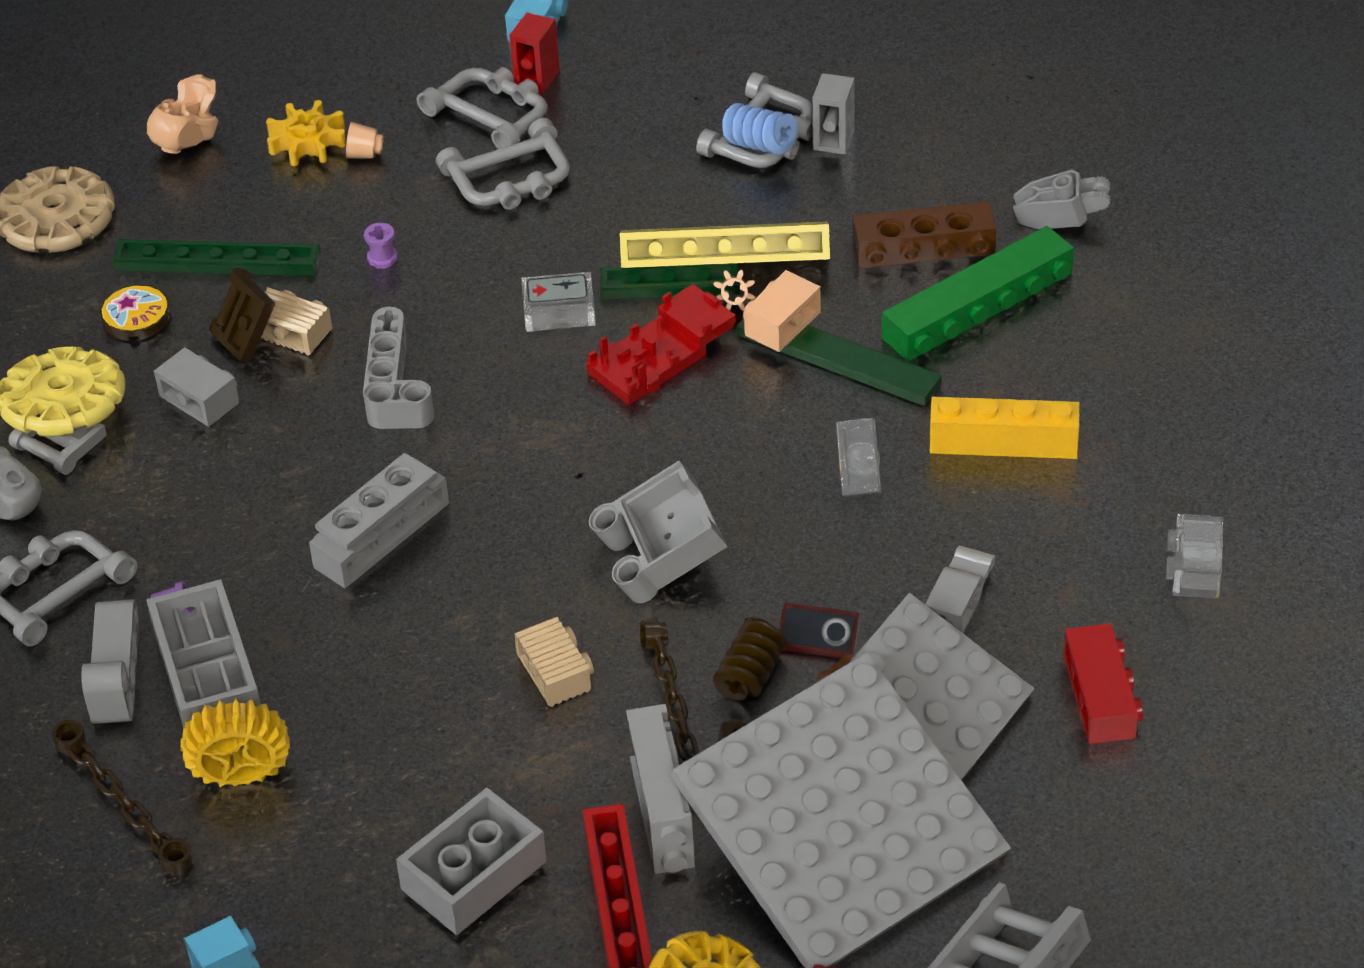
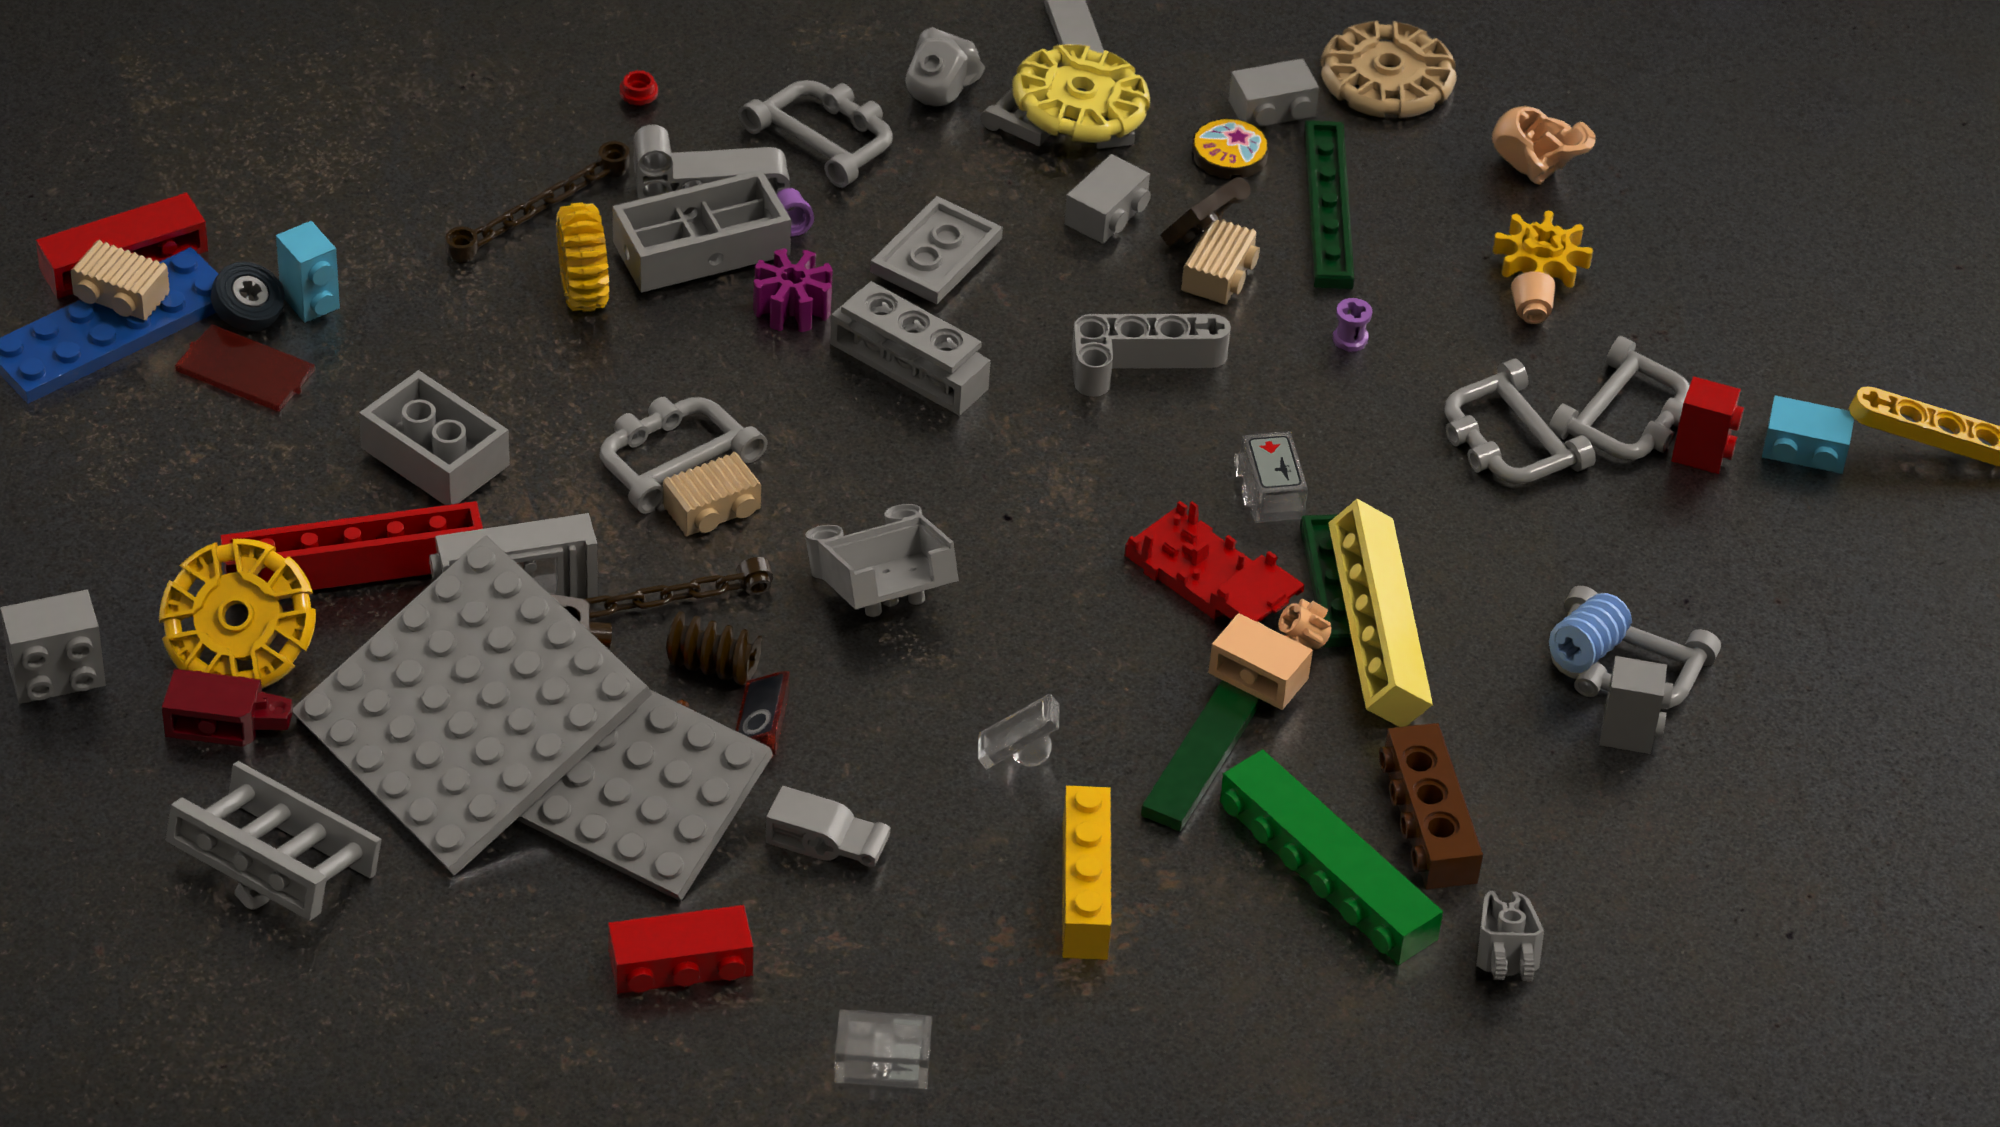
camera: 80 degrees right, 0 degrees up
none -> light grey bar [600,397,768,514]
none -> magenta gear [753,249,833,332]
none -> light grey plate [870,196,1003,304]
none -> light grey brick [1228,58,1319,127]

